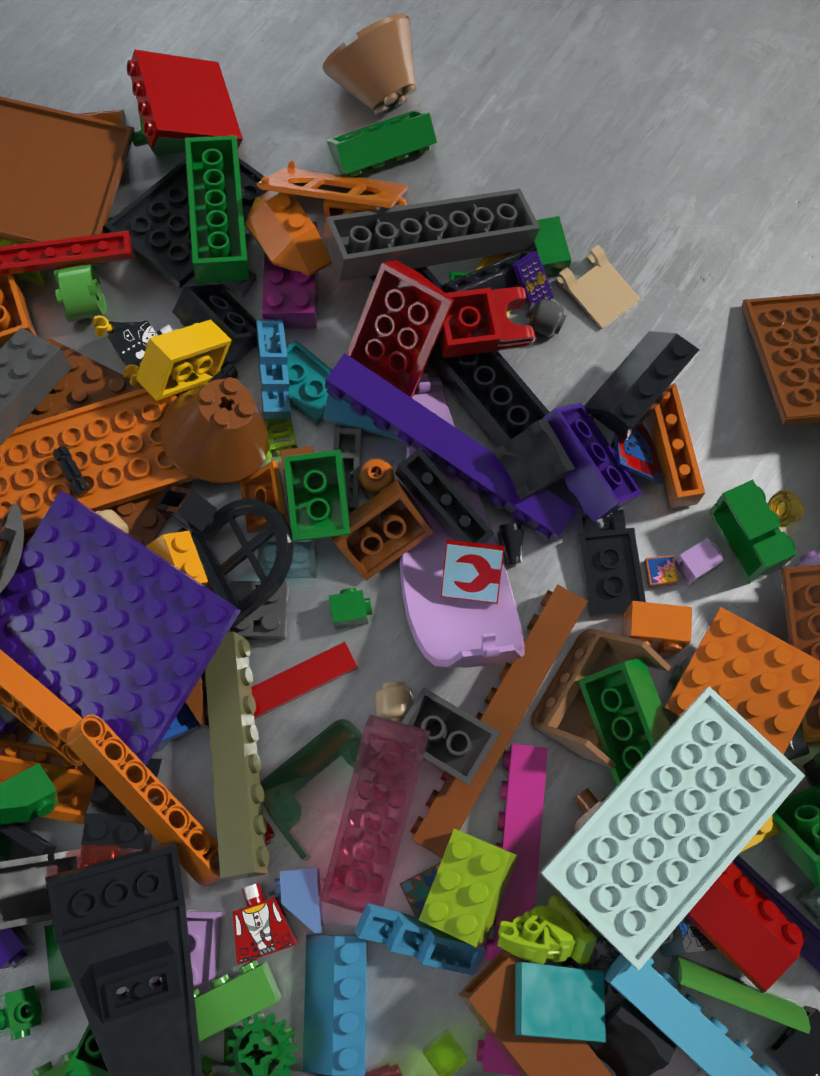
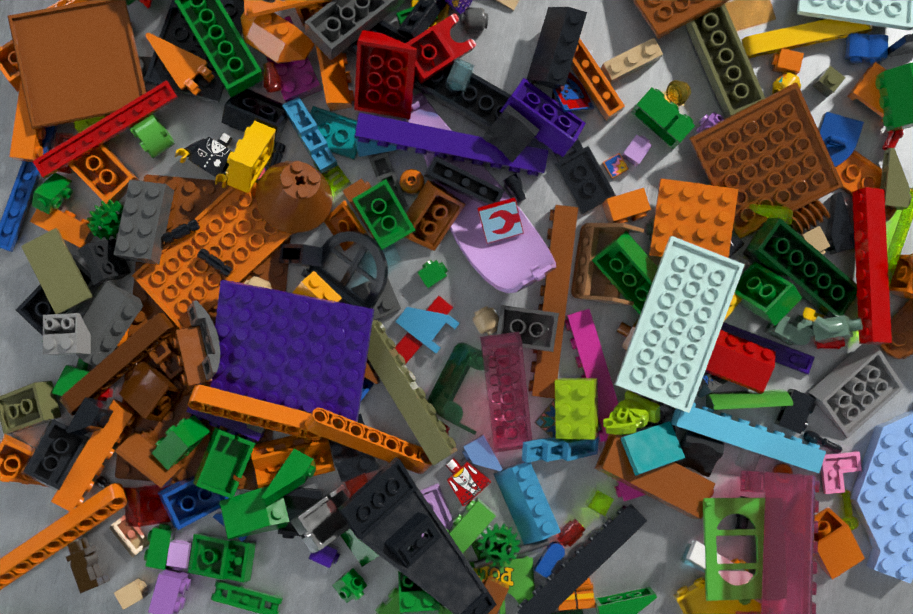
camera: 25 degrees left, 15 degrees up
none -> orange flag [145,33,214,96]
none -> black axle [162,219,200,244]
none -> clear red cone [263,62,283,93]
none -> orange slope [316,46,355,112]
none -> dark azure flag [396,307,460,354]
none -> clear light blue brick [447,58,475,91]
none -> tan brick [601,38,663,84]

